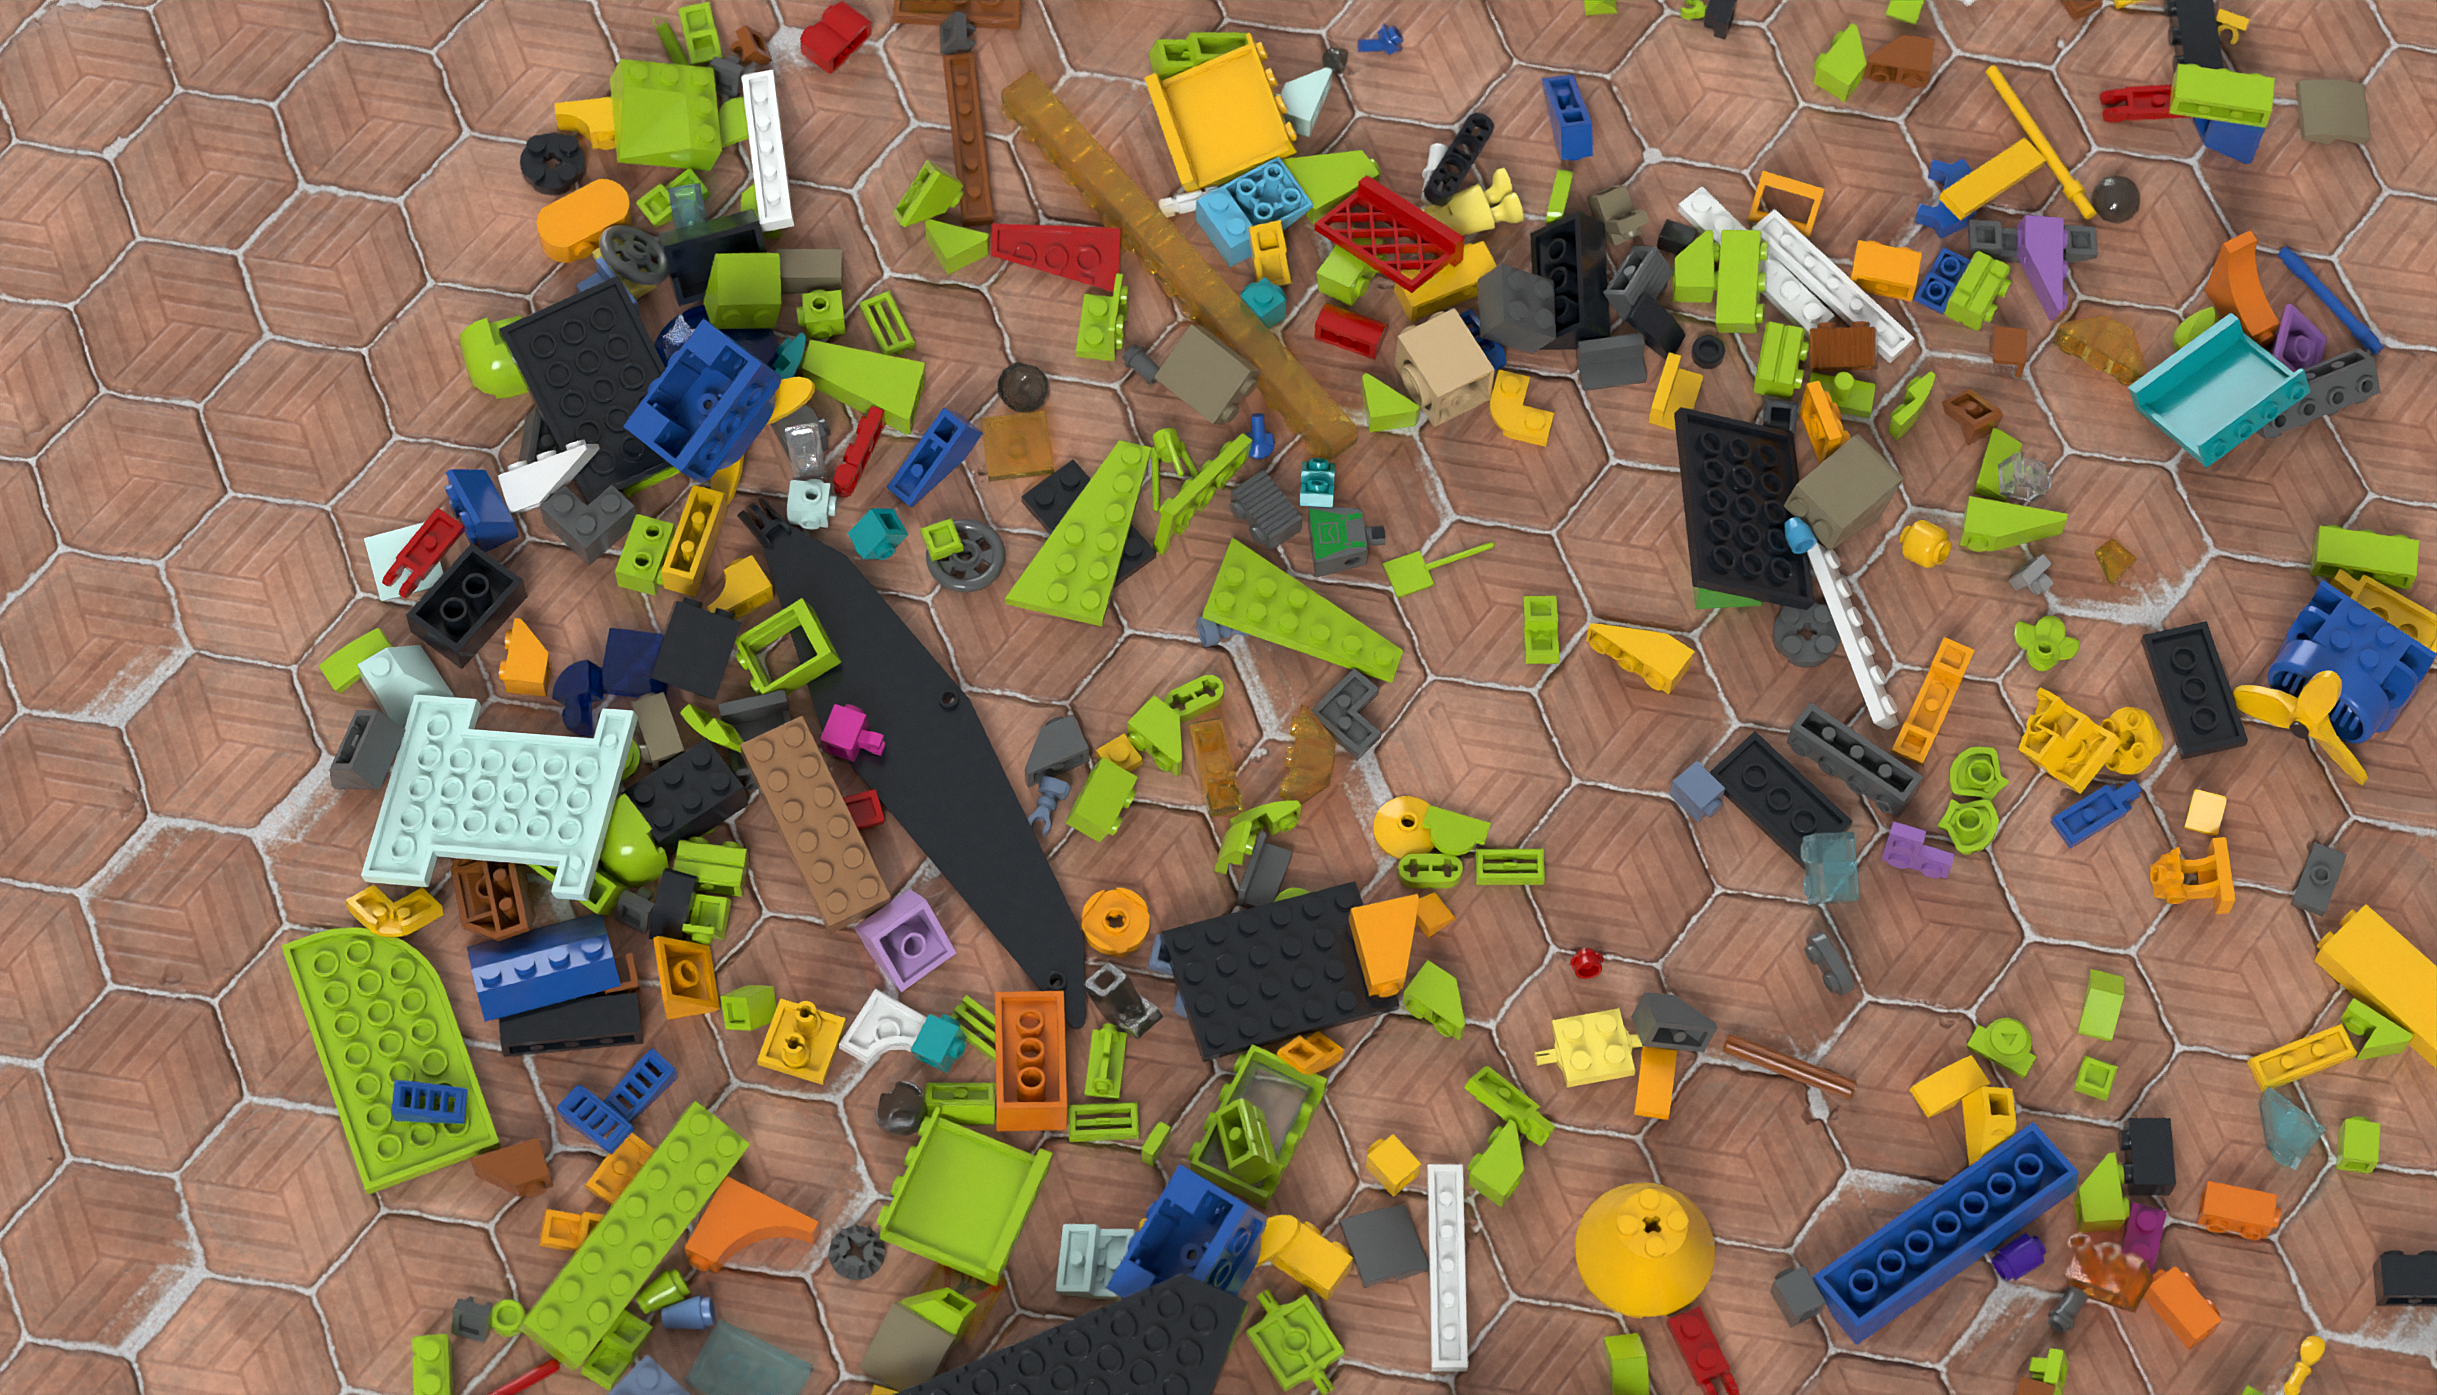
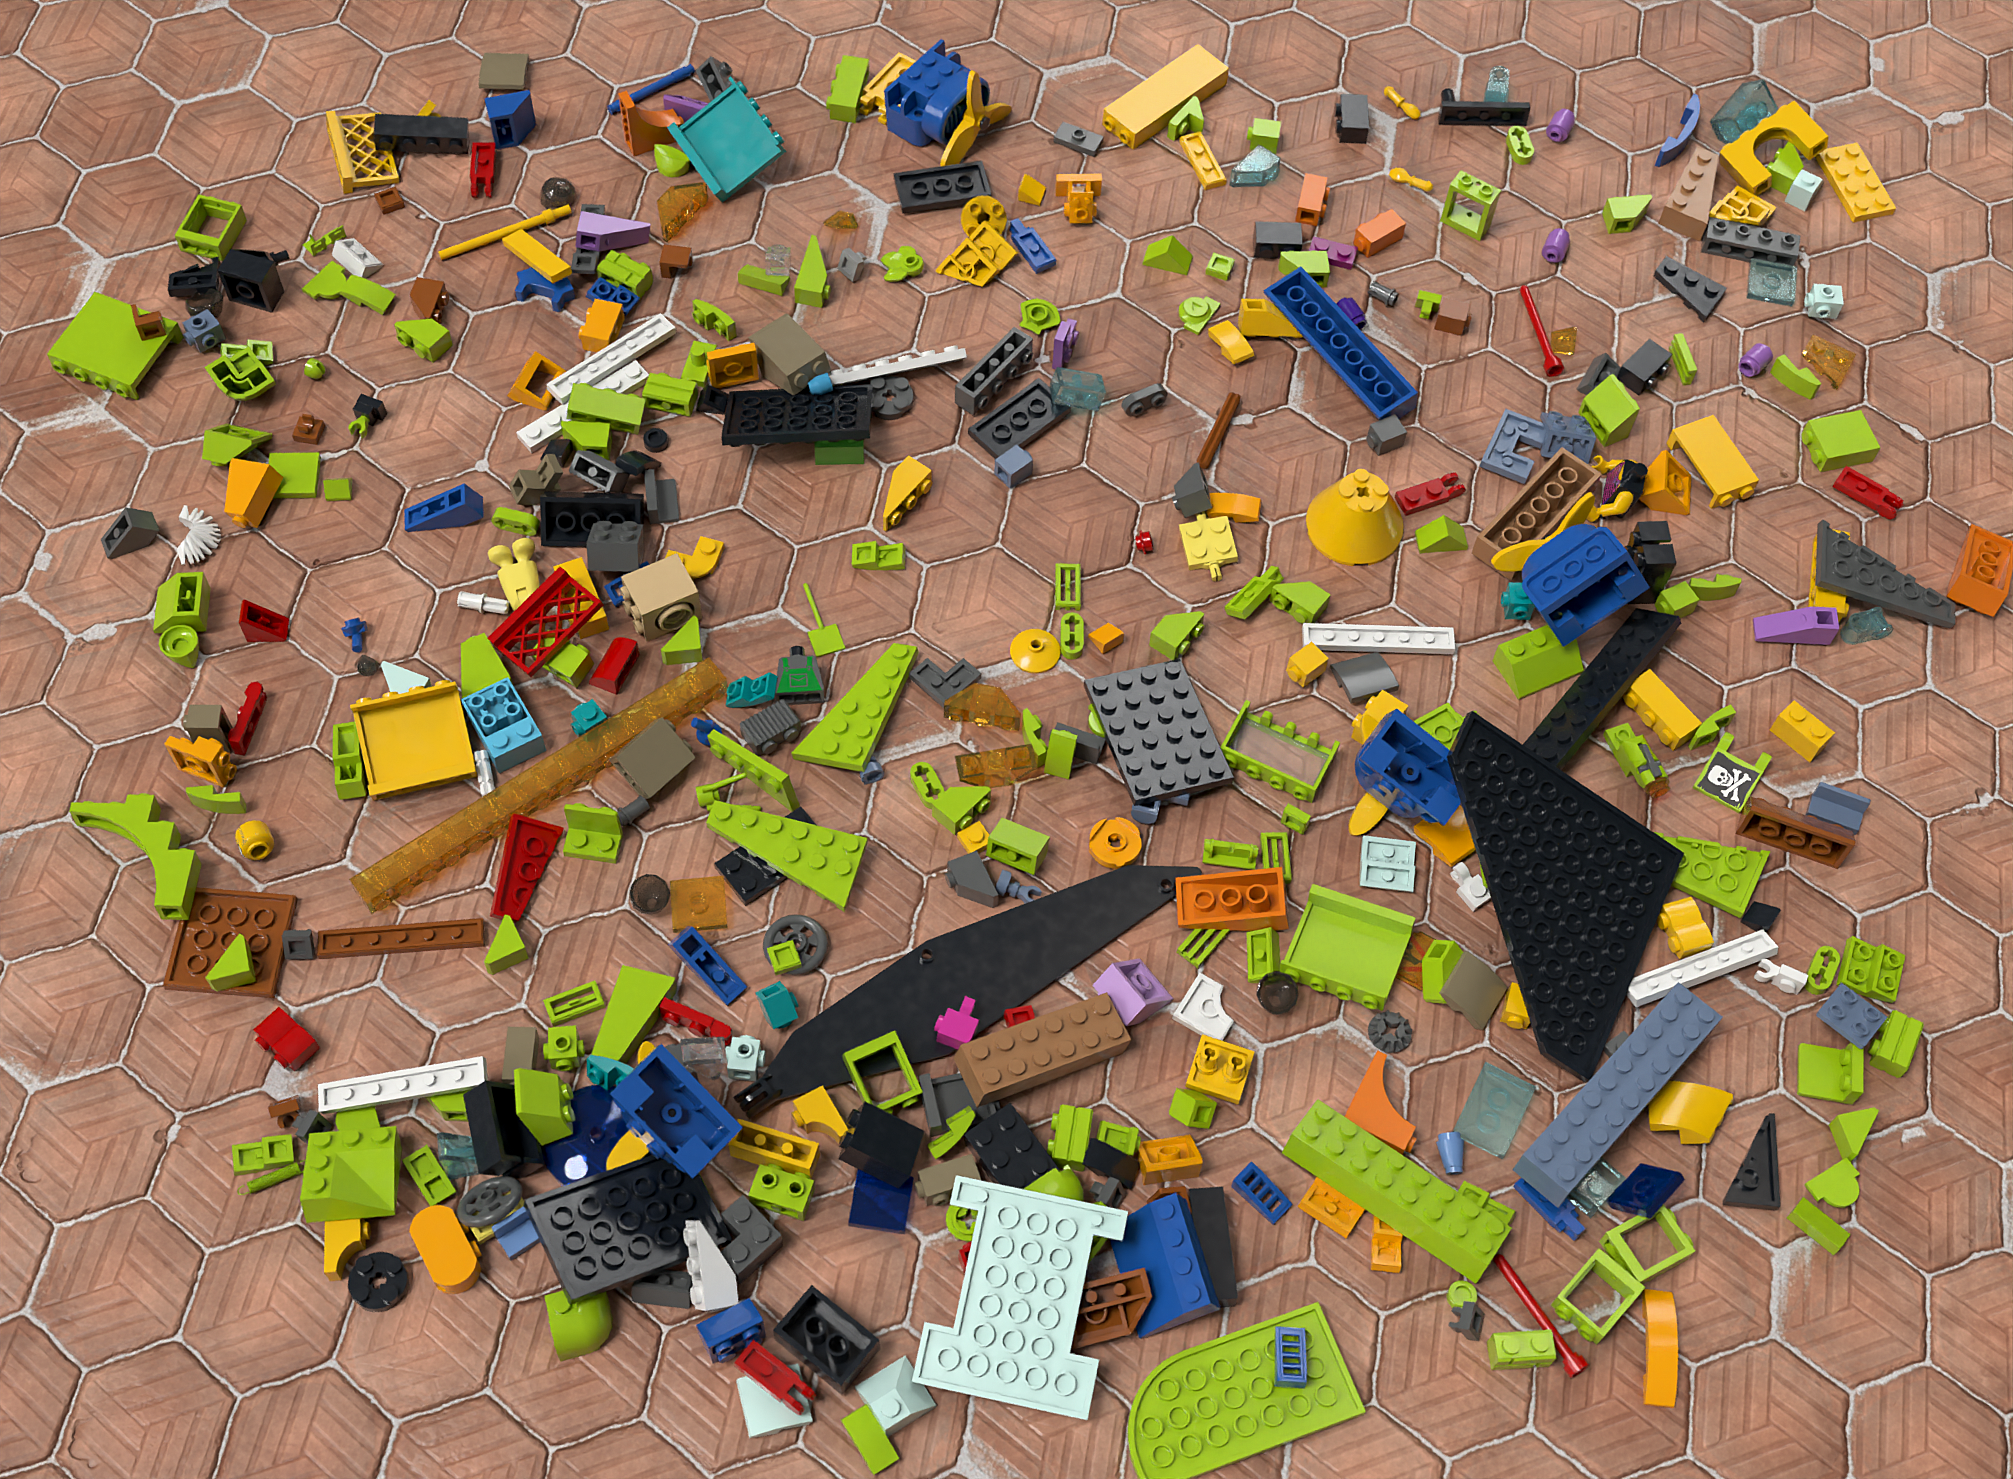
camera: 90 degrees left, 5 degrees down
dark grey slope [329,710,406,790] -> none
yellow plate [346,884,443,937] -> none
dark orange slope [470,1137,553,1197] -> none
light orange slope [499,618,552,697] -> none
clear blue brick [552,660,604,737] -> none
blue slope [557,1084,635,1155] -> none
lime cone [635,1268,691,1314] -> none
lime slope [892,159,963,227] -> none
teal brick [910,1013,967,1073] -> none
clear smoke brick [1083,962,1163,1039] -> none
lime brick [1215,1098,1278,1185] -> none
yellow slope [1248,220,1291,286] -> none
light orange slope [1277,1031,1344,1075] -> none
light orange slope [1349,894,1419,997] -> none
lime piece [1422,805,1491,856] -> none
black beam [1423,113,1494,206] -> none
yellow panel [1648,352,1703,431] -> none
dark orange brick [1810,321,1878,371] -> none
light orange slope [1891,637,1975,765] -> none
yellow head [1900,520,1951,568] -> none
dark orange slope [1942,388,2003,445] -> none
lime animal [1949,747,2009,801] -> none
clear orange brick [2064,1232,2154,1313] -> none
lime brick [2169,64,2275,128] -> none

